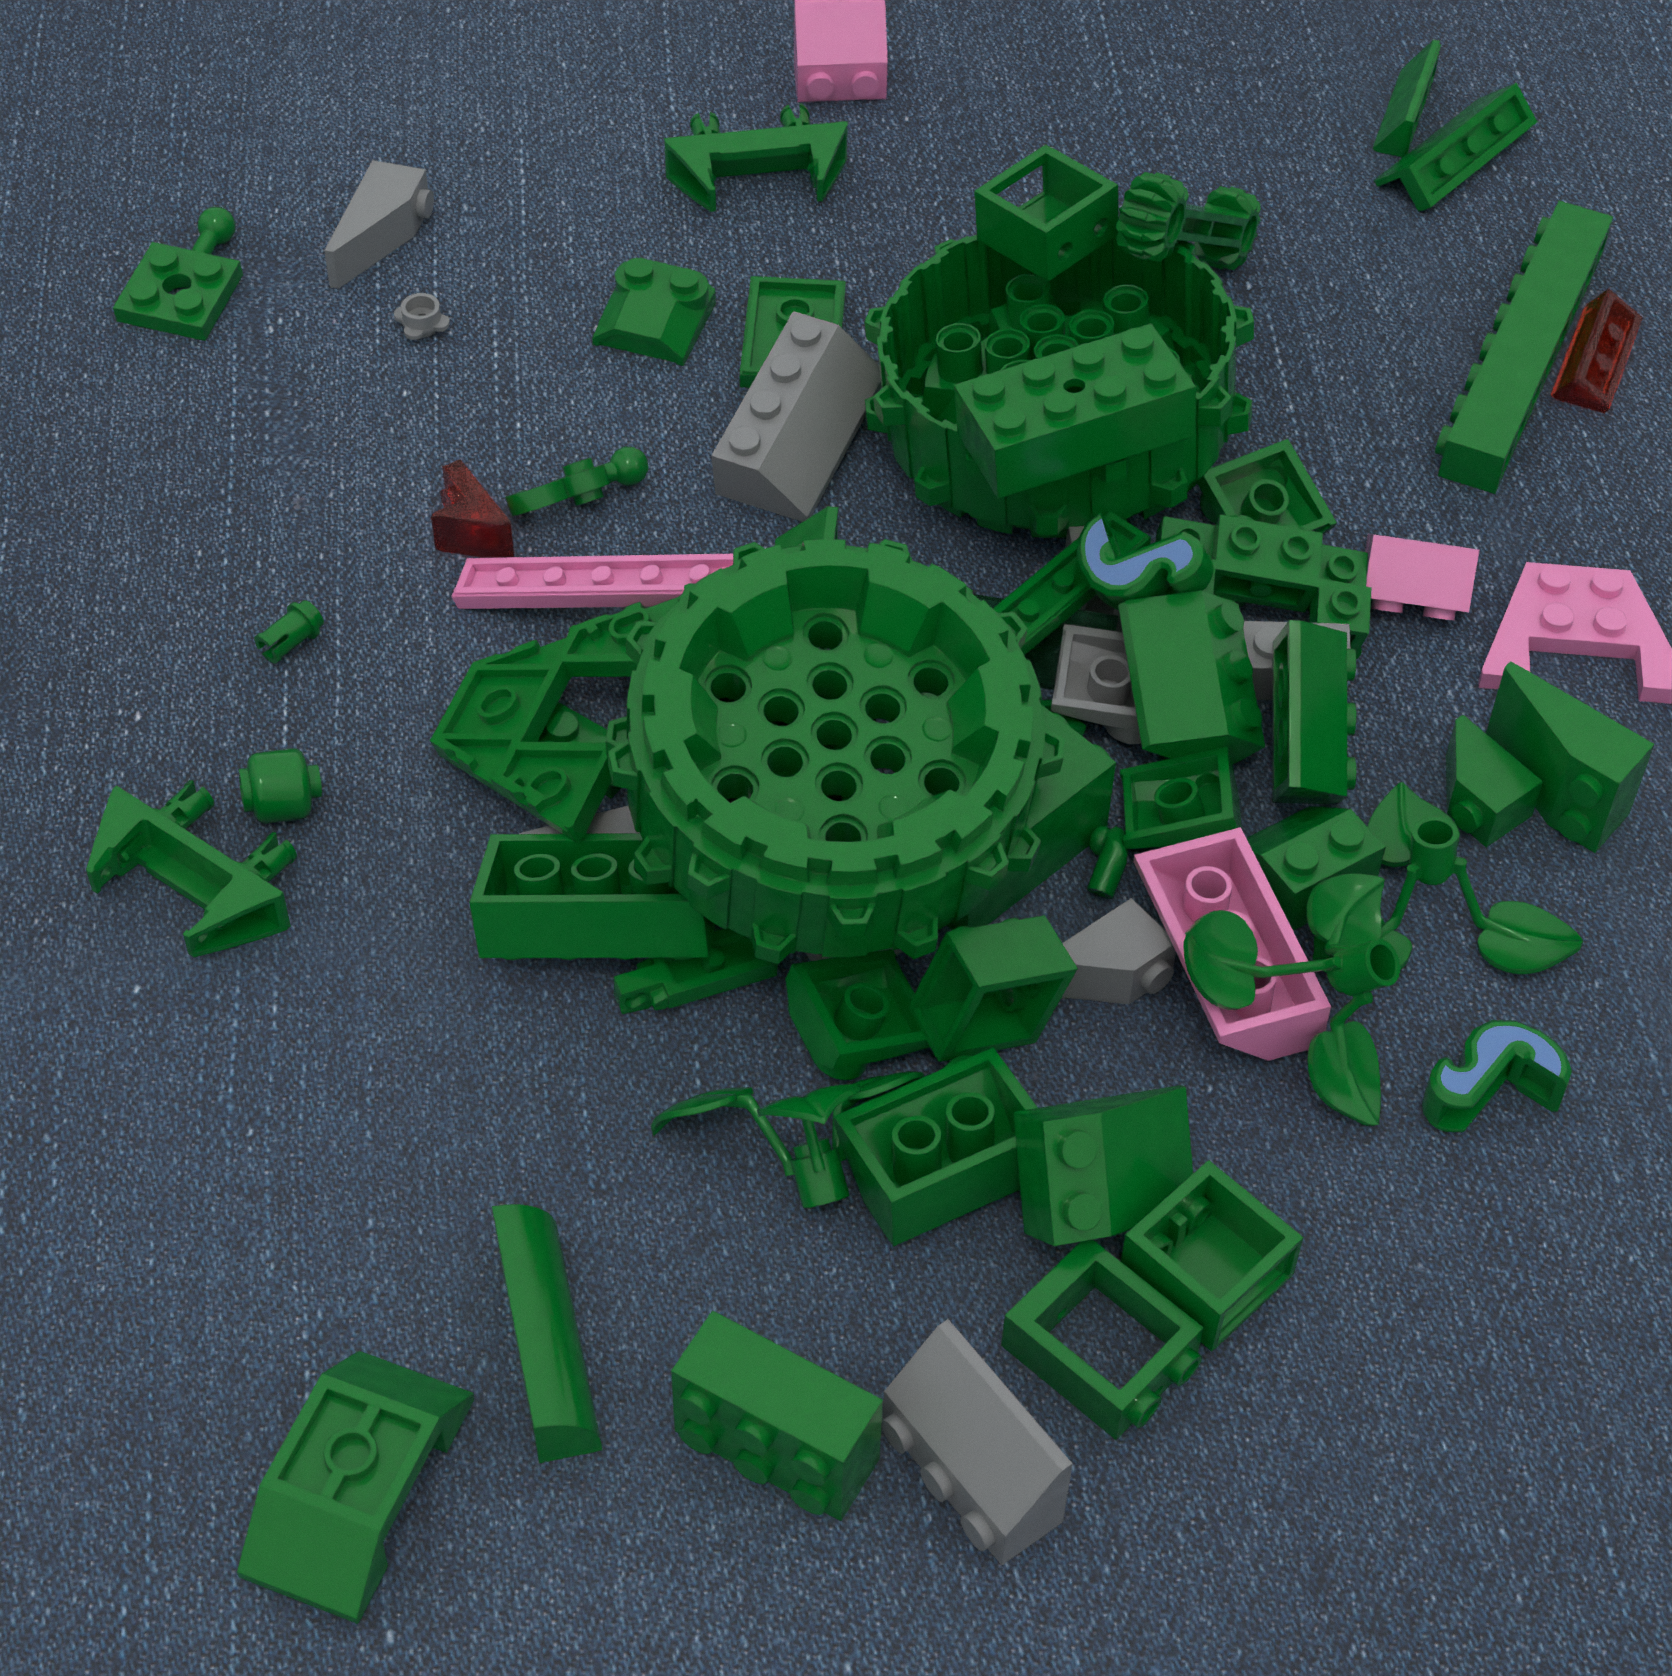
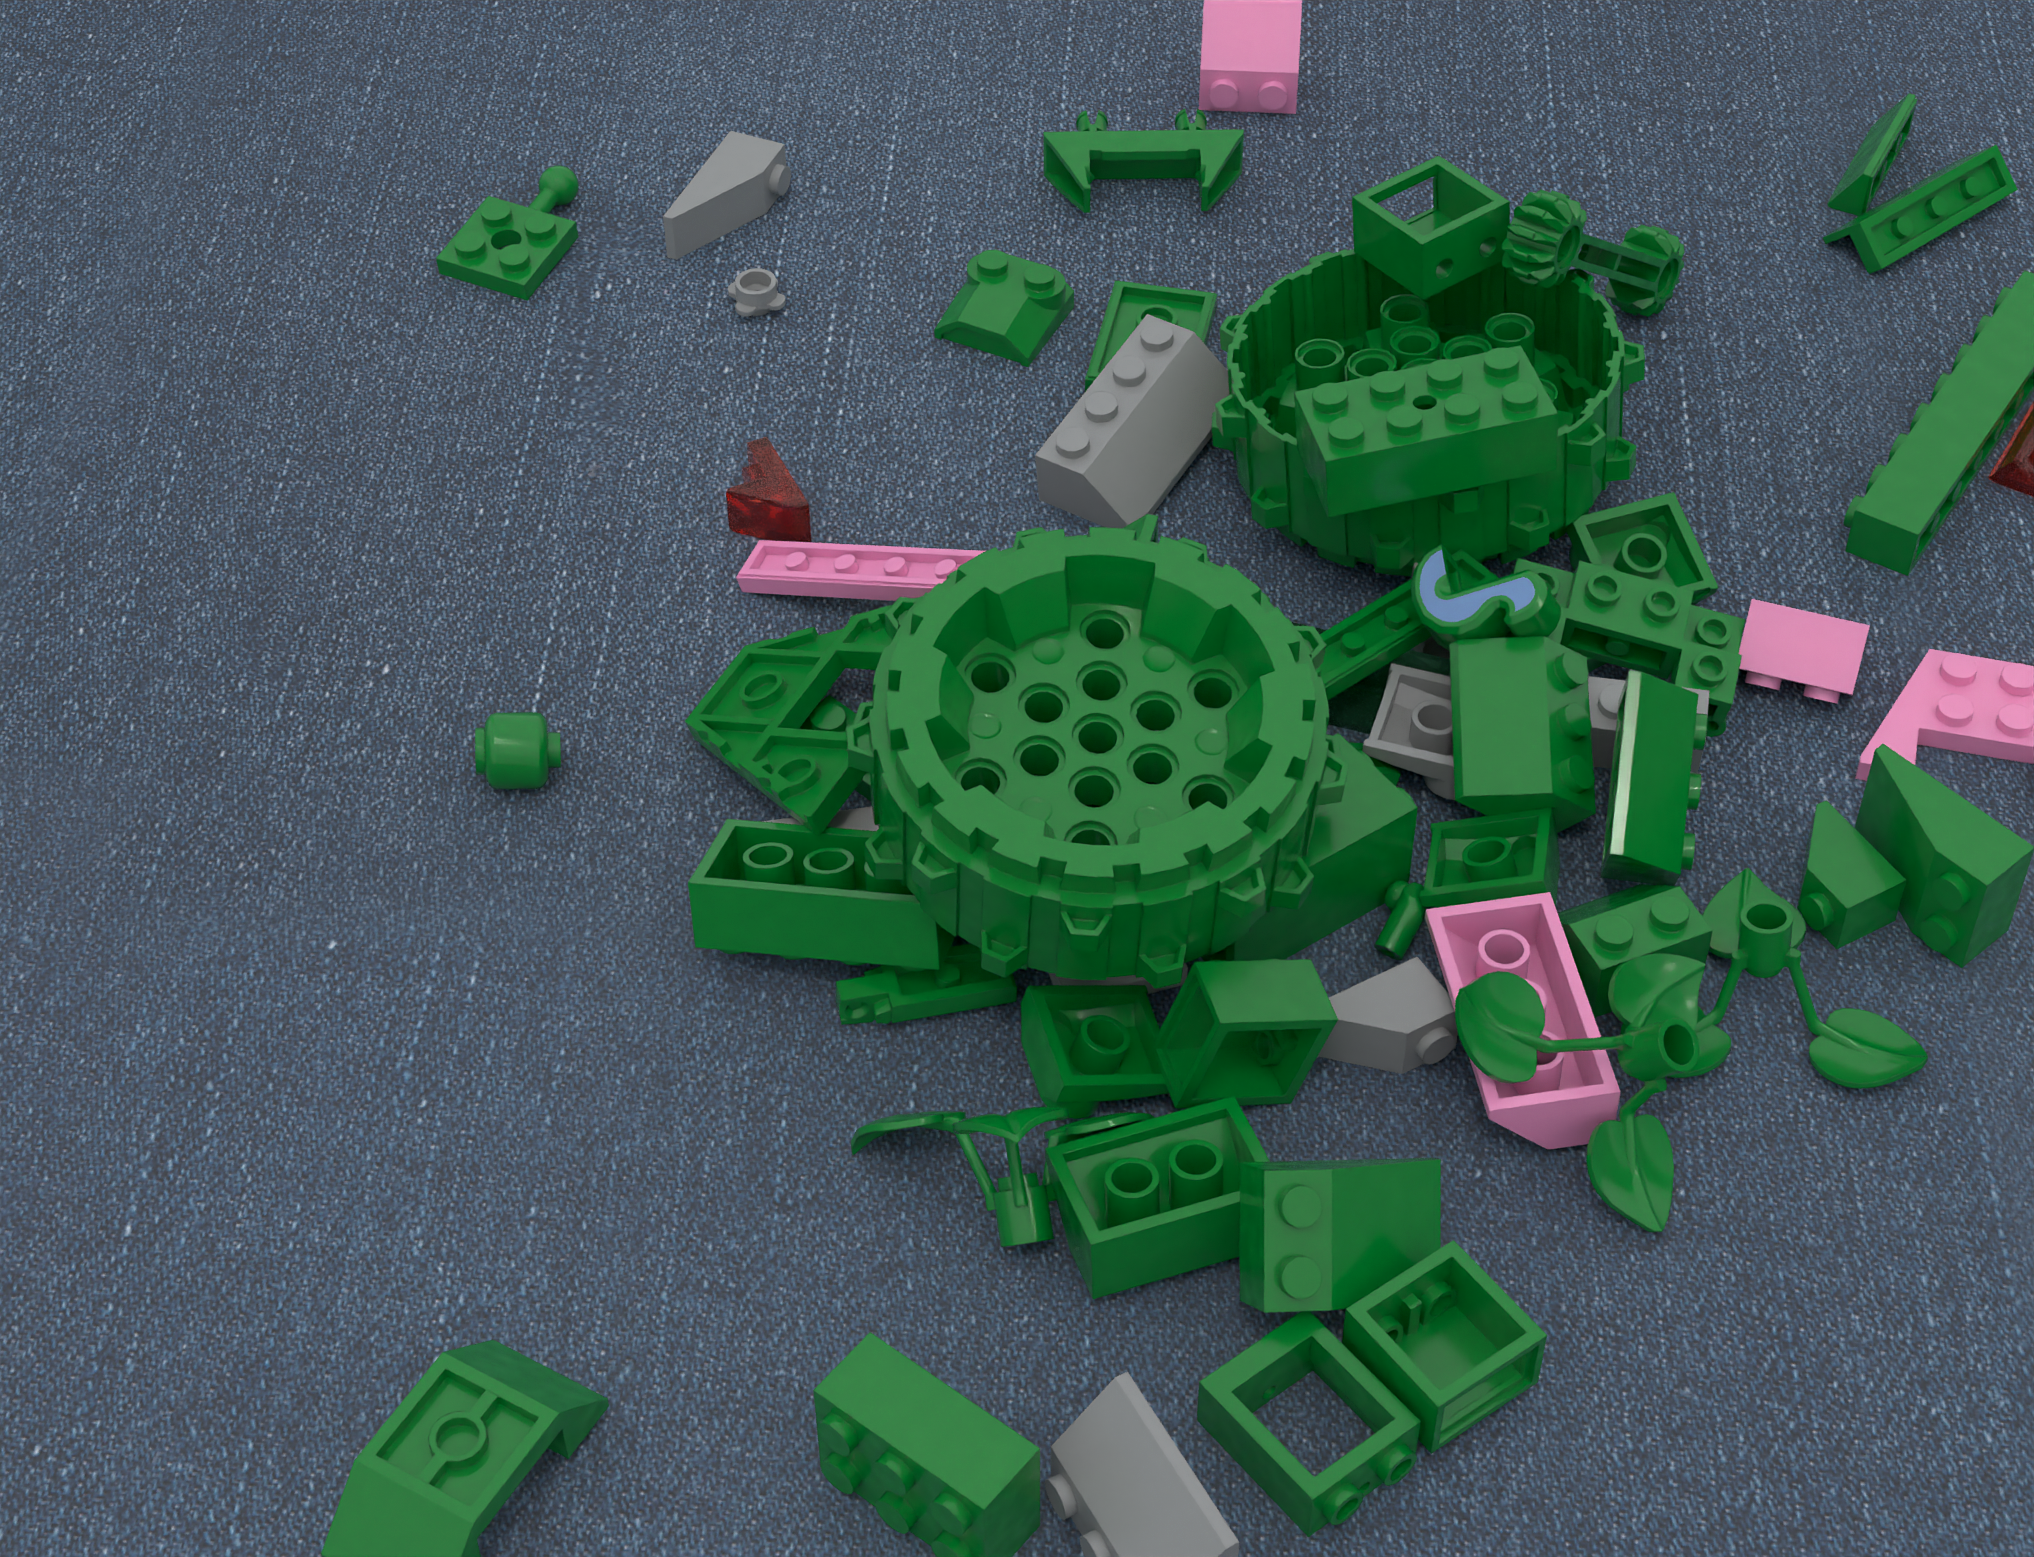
camera: 10 degrees right, 5 degrees down
green hose [86,780,297,958] -> none
green pin [254,600,324,664] -> none
green brick [492,1204,602,1464] -> none
green piece [505,446,649,517] -> none
green animal [1422,1020,1572,1132] -> none

